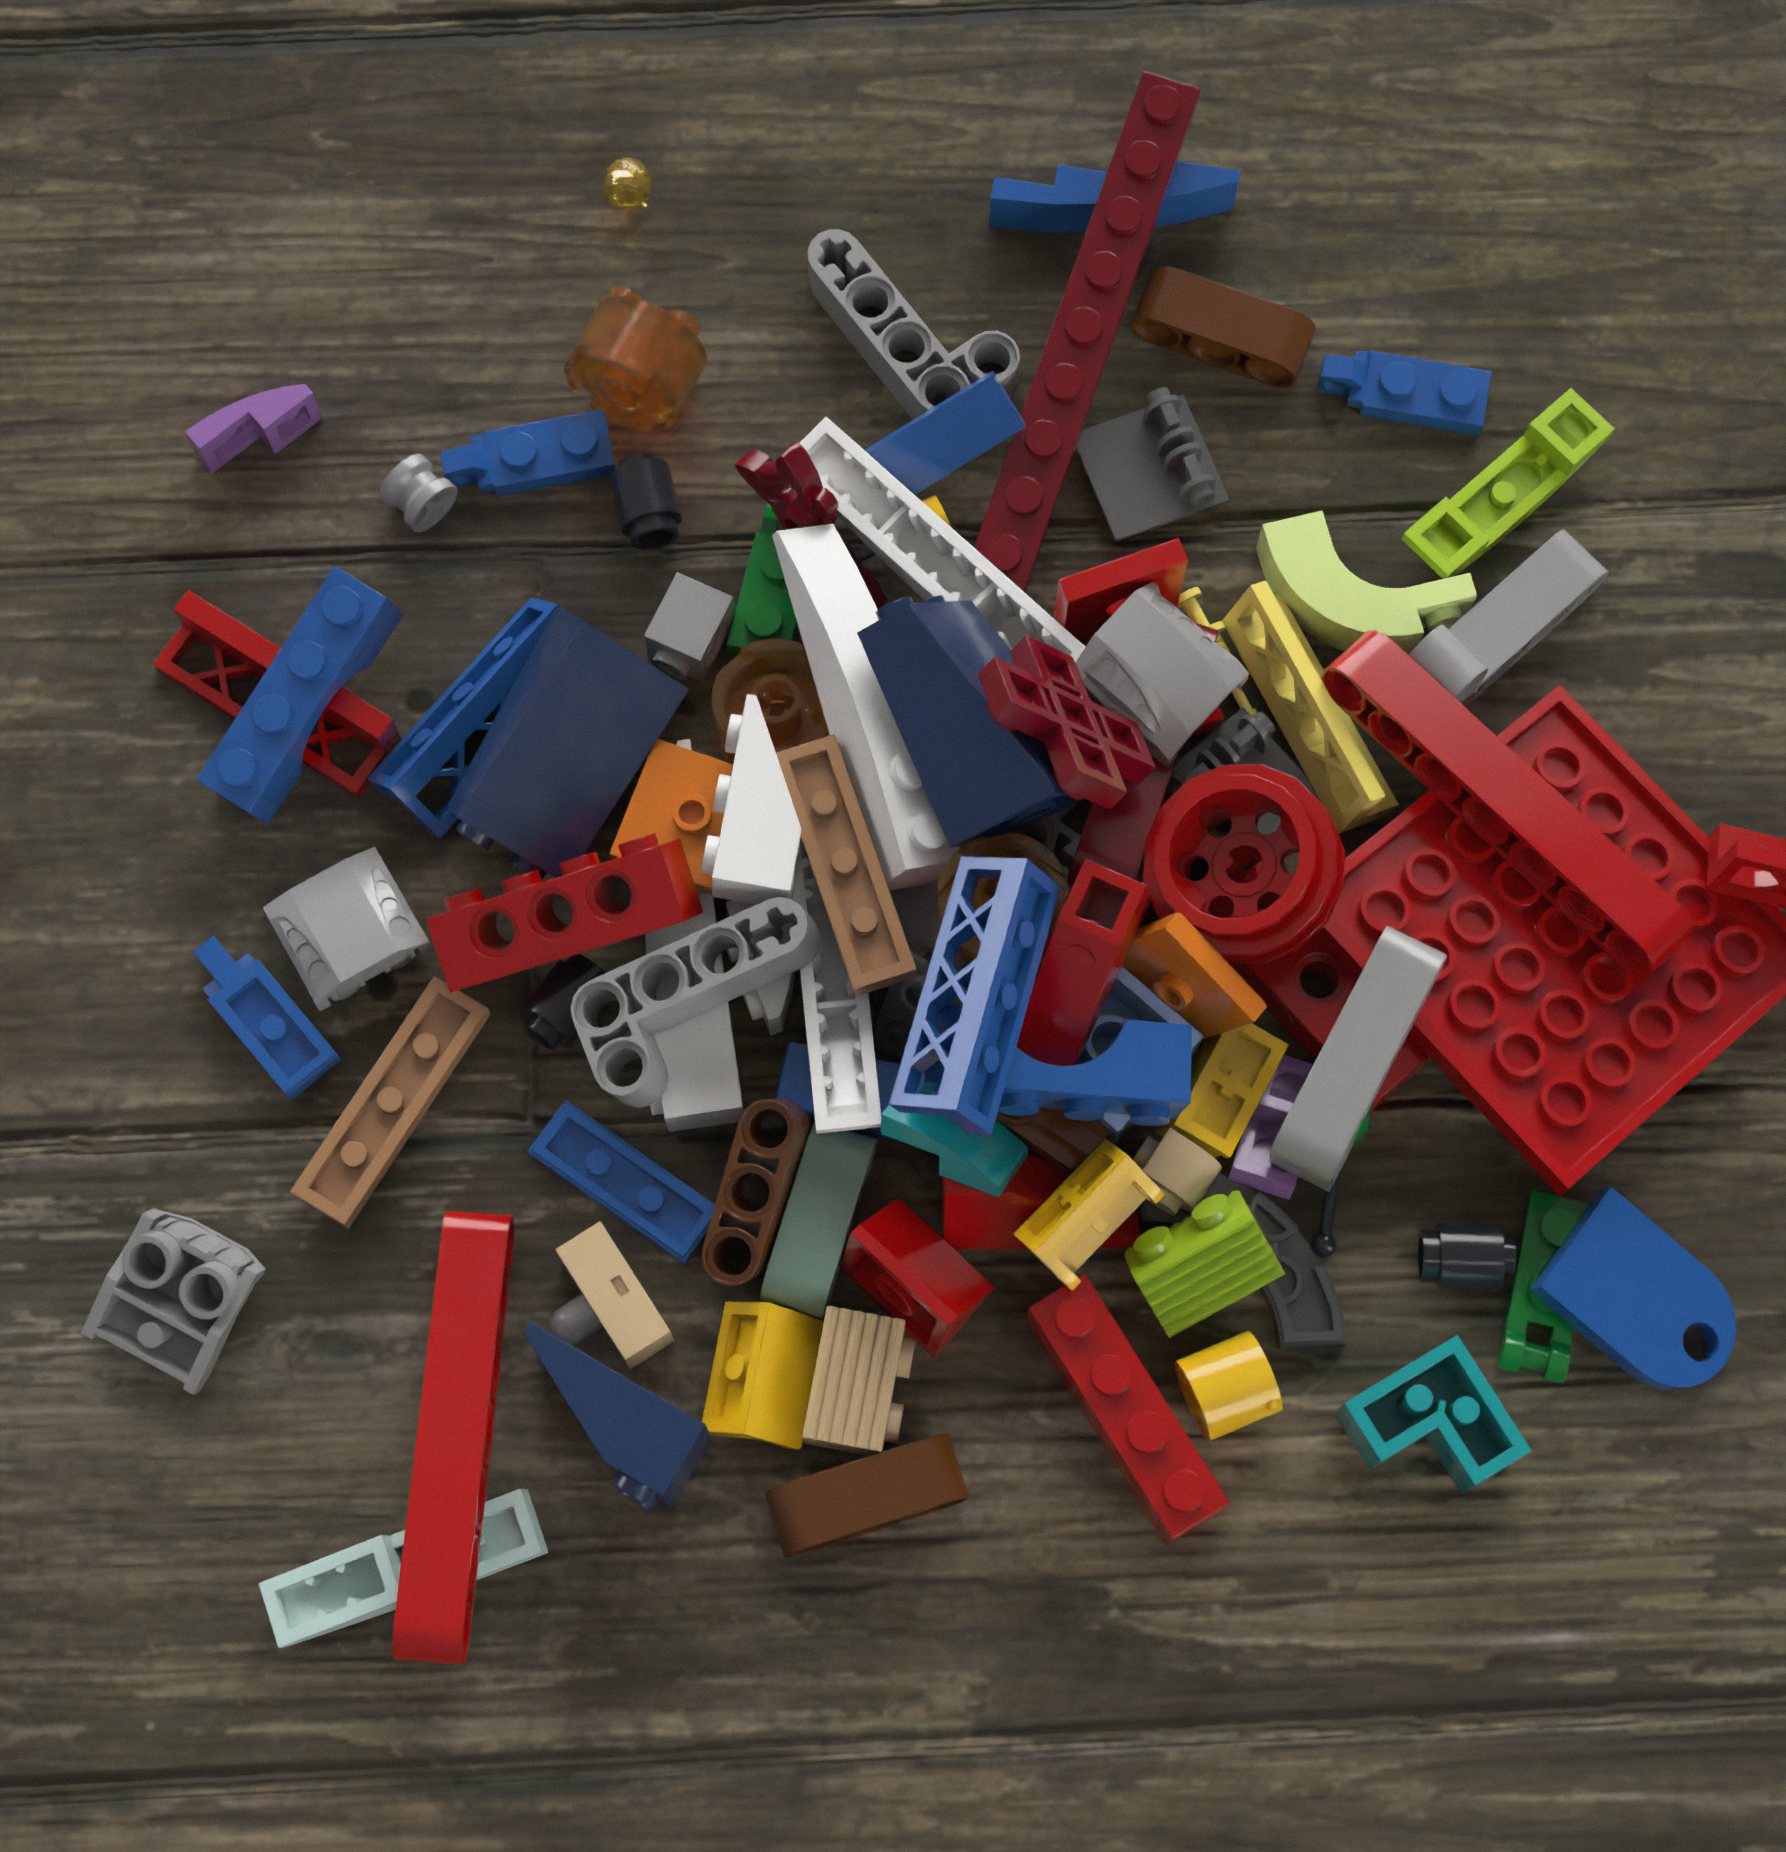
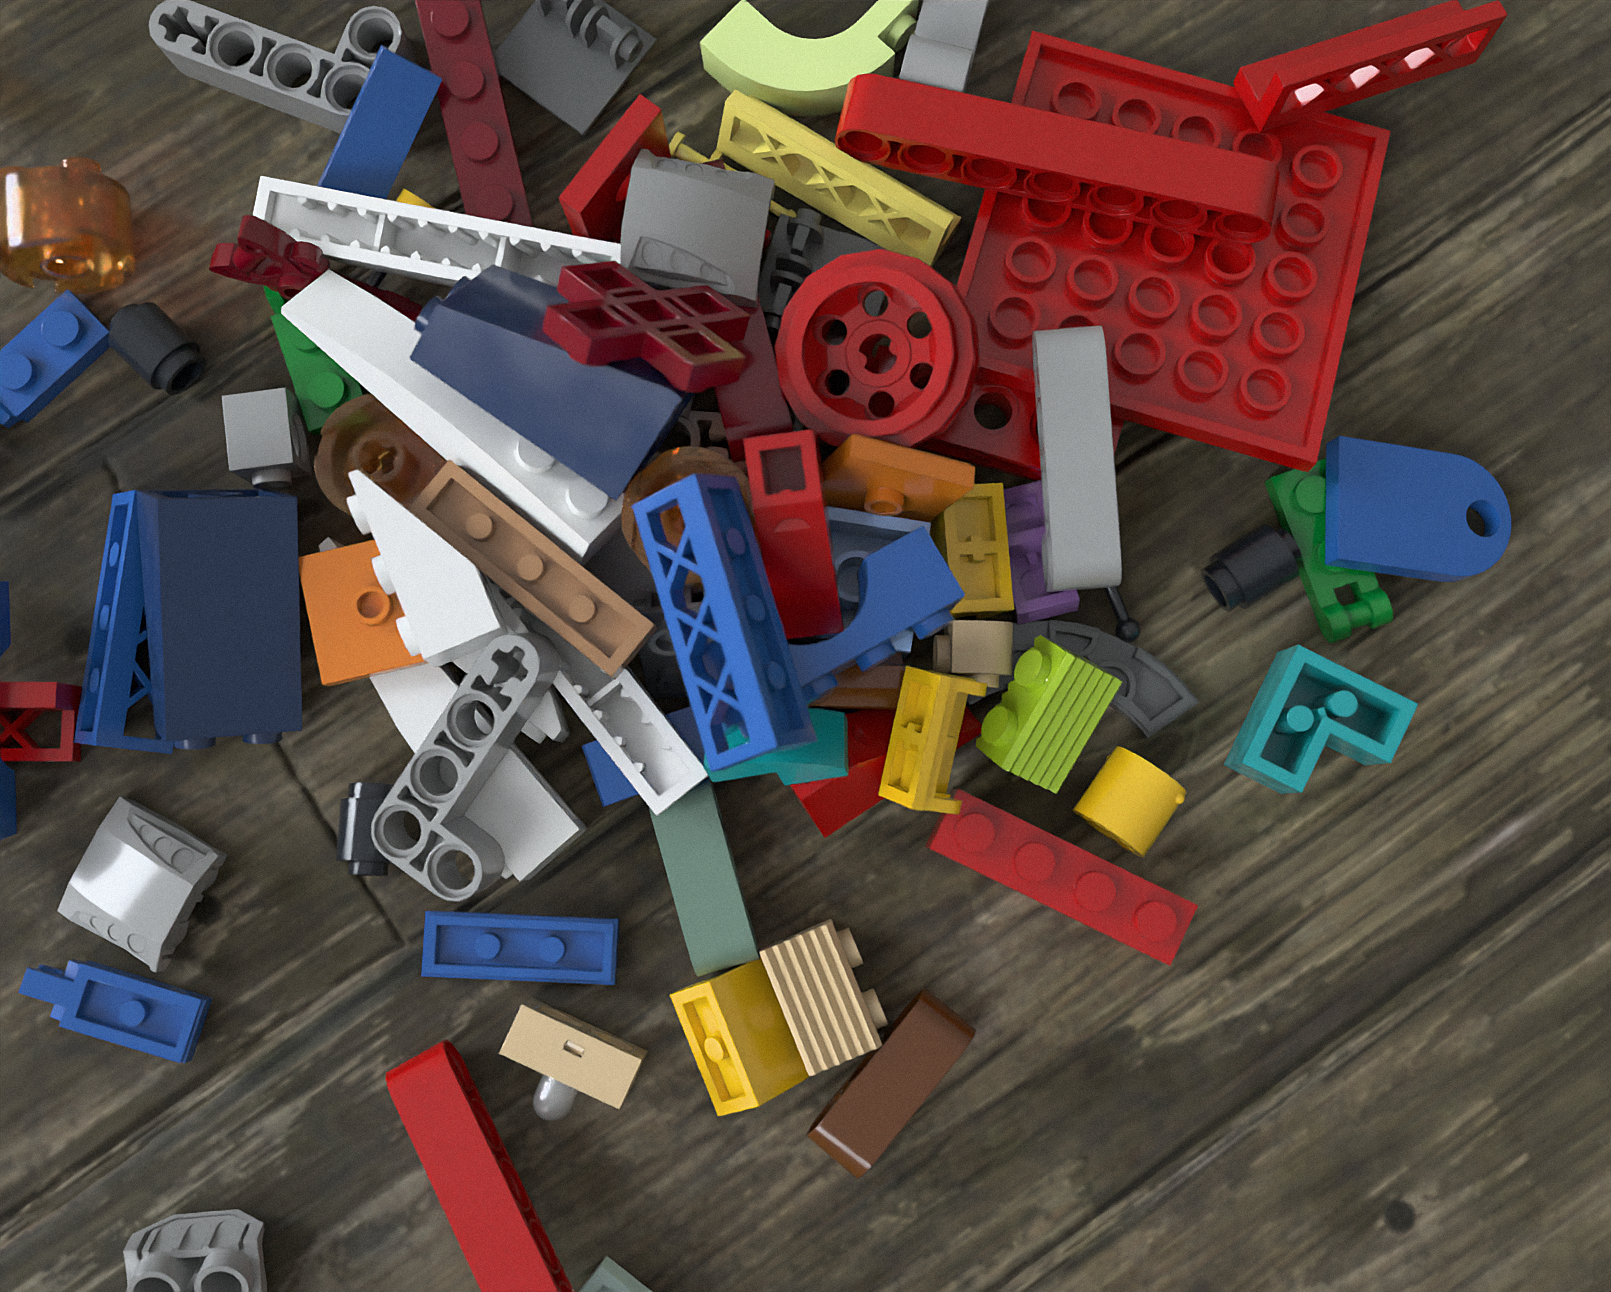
camera: 30 degrees left, 10 degrees up
medium nougat plate [290,976,491,1230] -> none
red brick [426,833,704,993] -> none
dark blue slope [524,1322,712,1512] -> none
reddish brown beam [702,1098,810,1286] -> none
red slope [840,1198,995,1358] -> none

